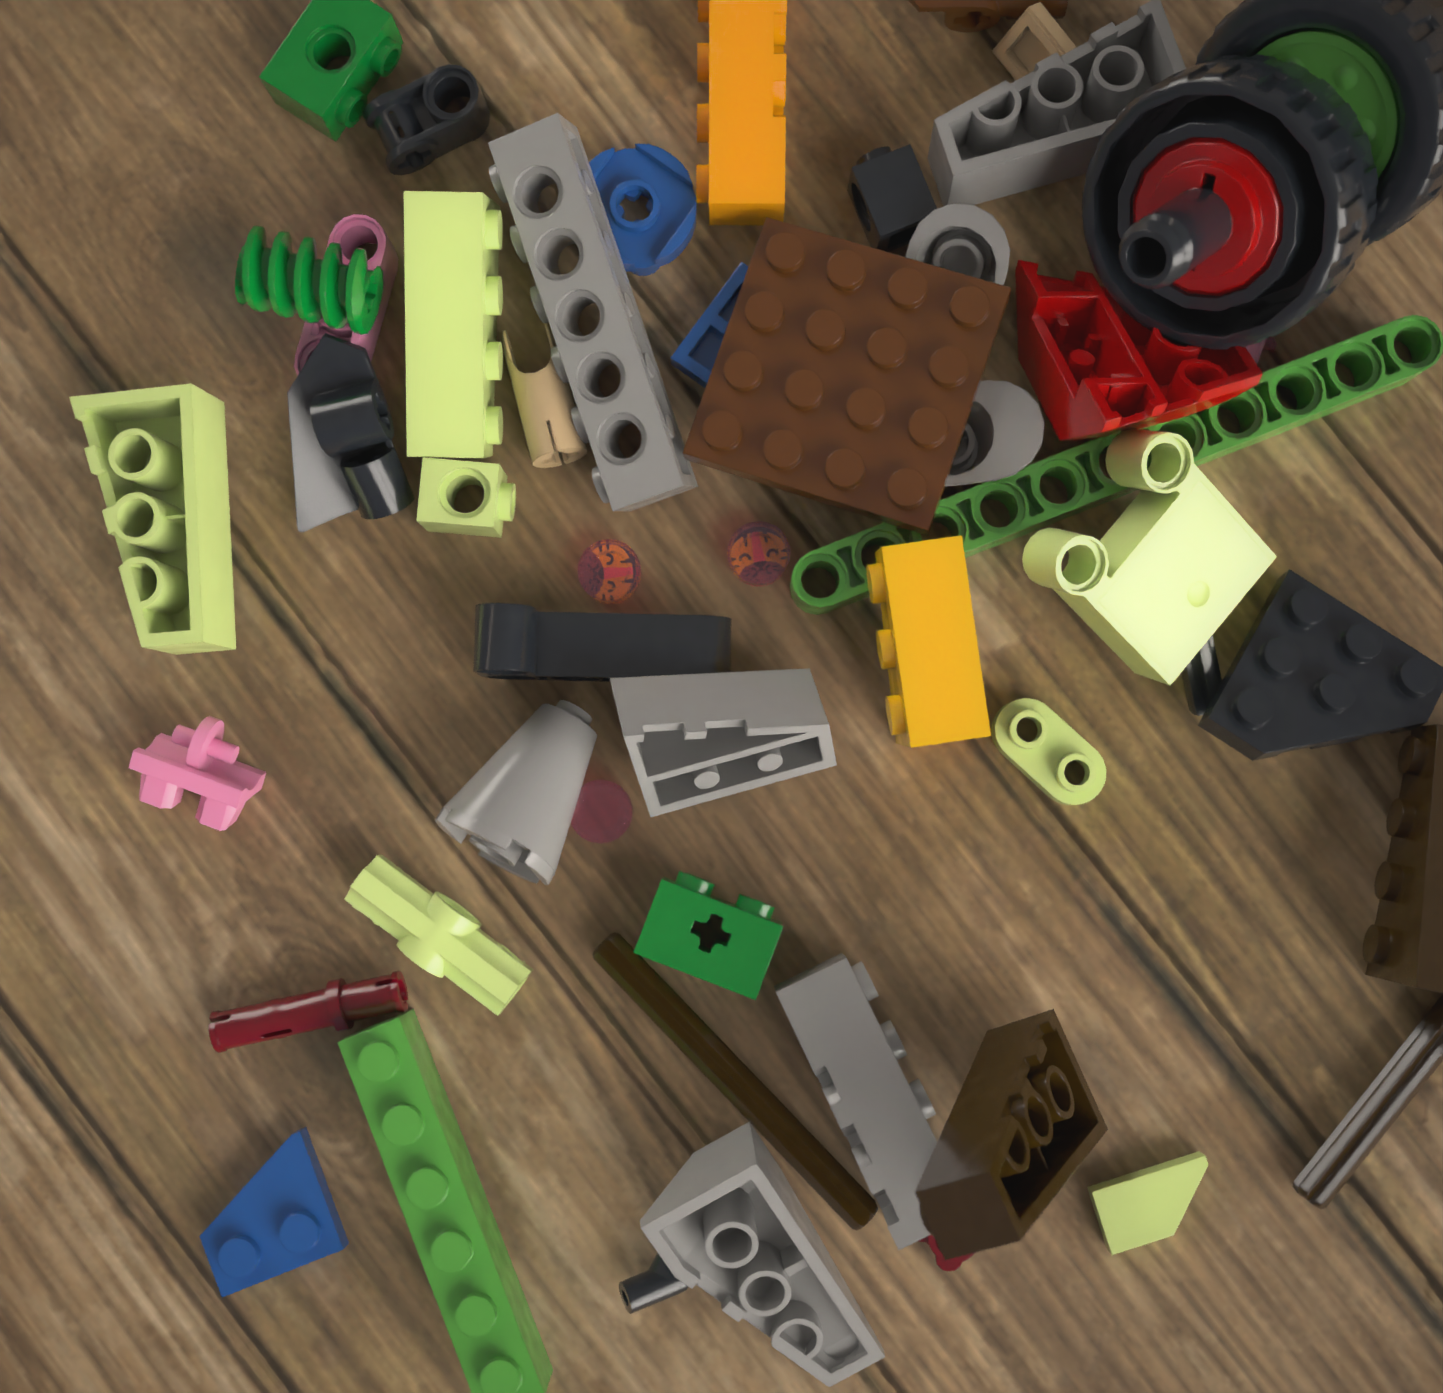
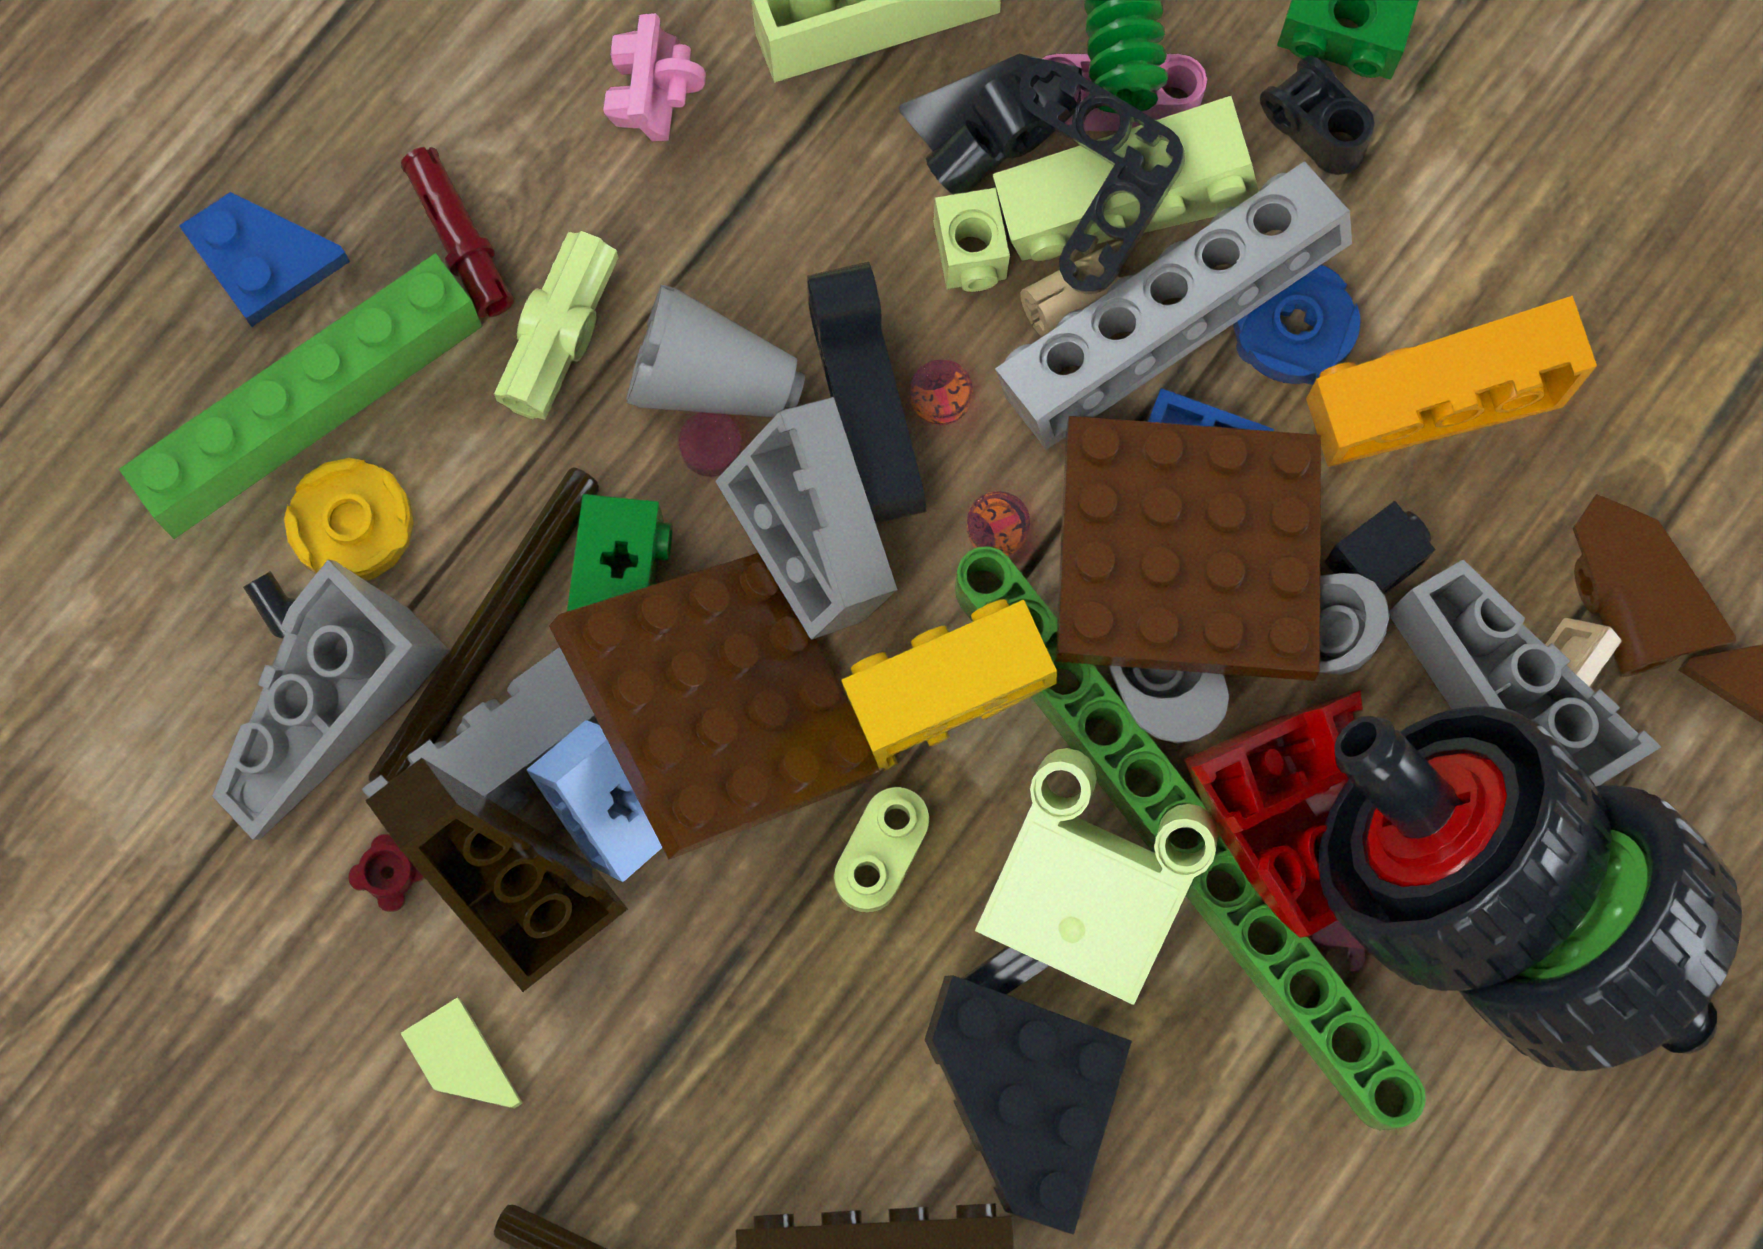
camera: 70 degrees right, 10 degrees down
none -> yellow tile [284,458,414,581]
none -> light blue brick [526,720,662,882]
none -> reddish brown plate [549,553,885,860]
none -> black beam [1019,60,1185,294]

